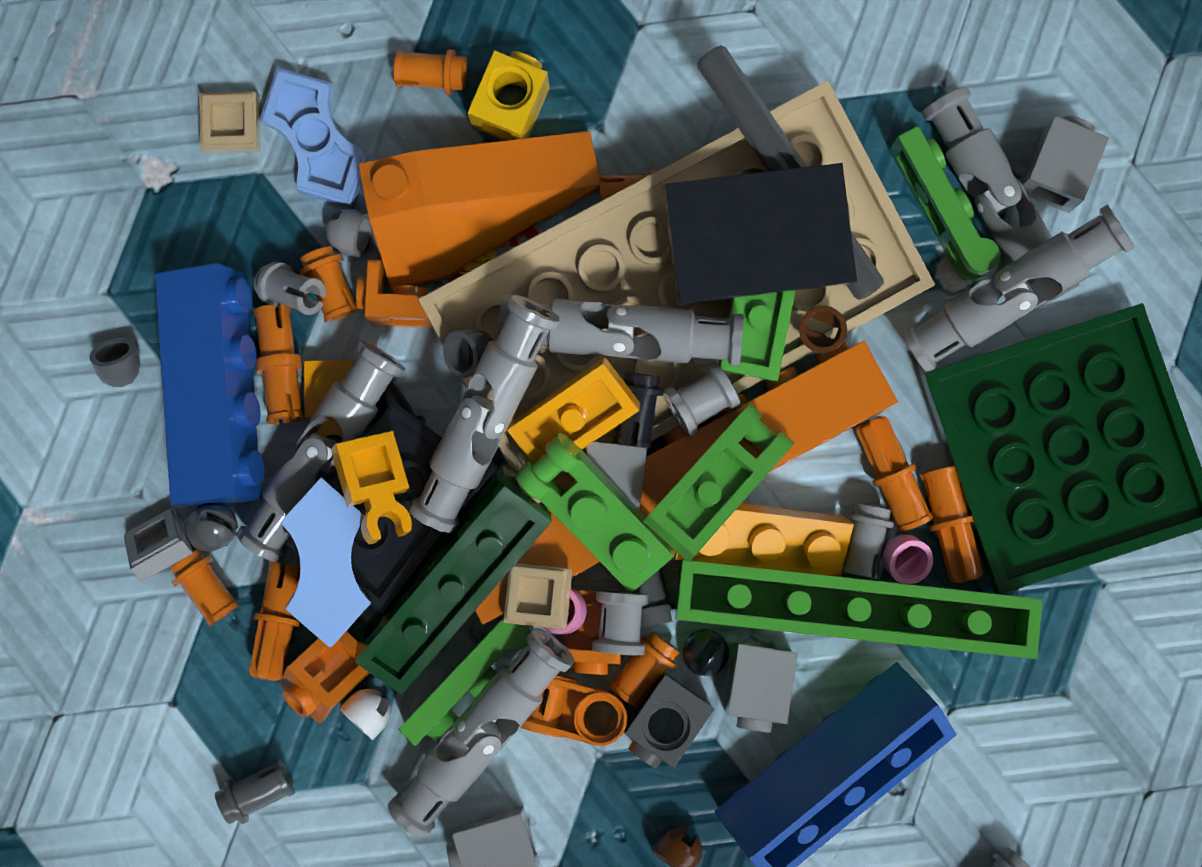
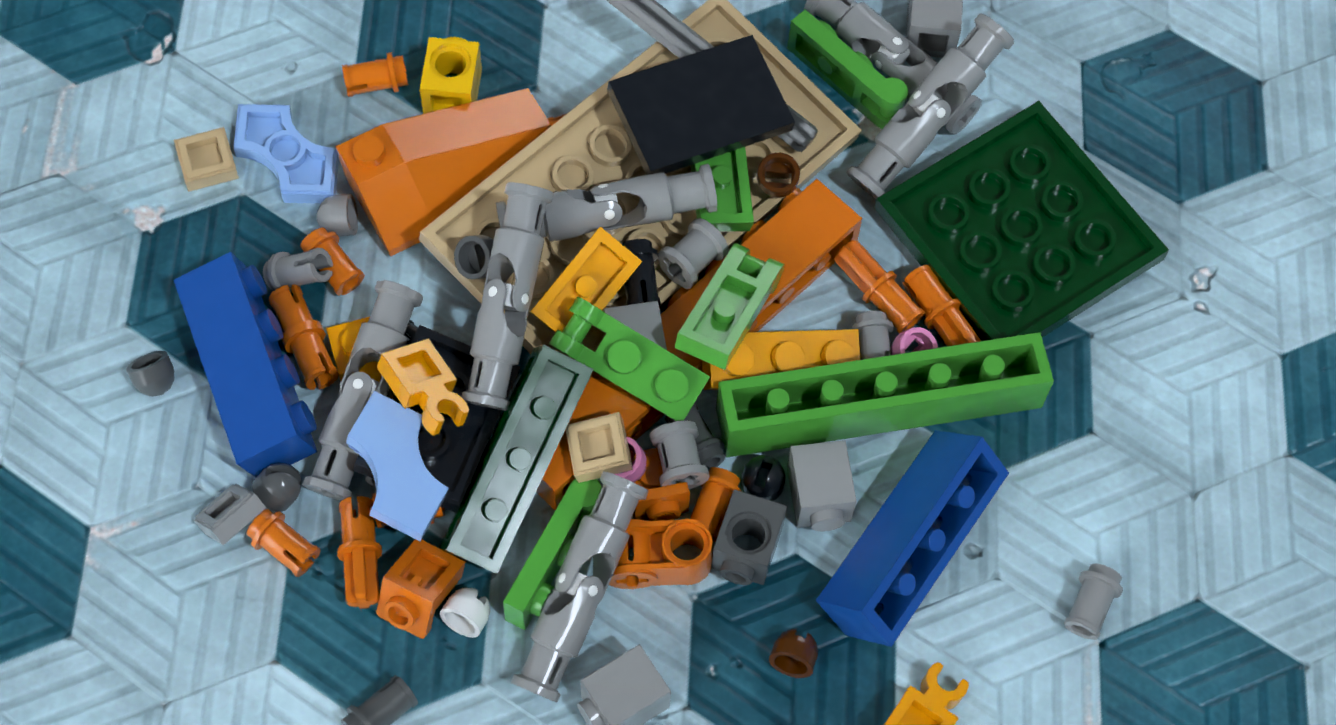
camera: 25 degrees left, 20 degrees down
orange bracket [356,260,433,329] -> none

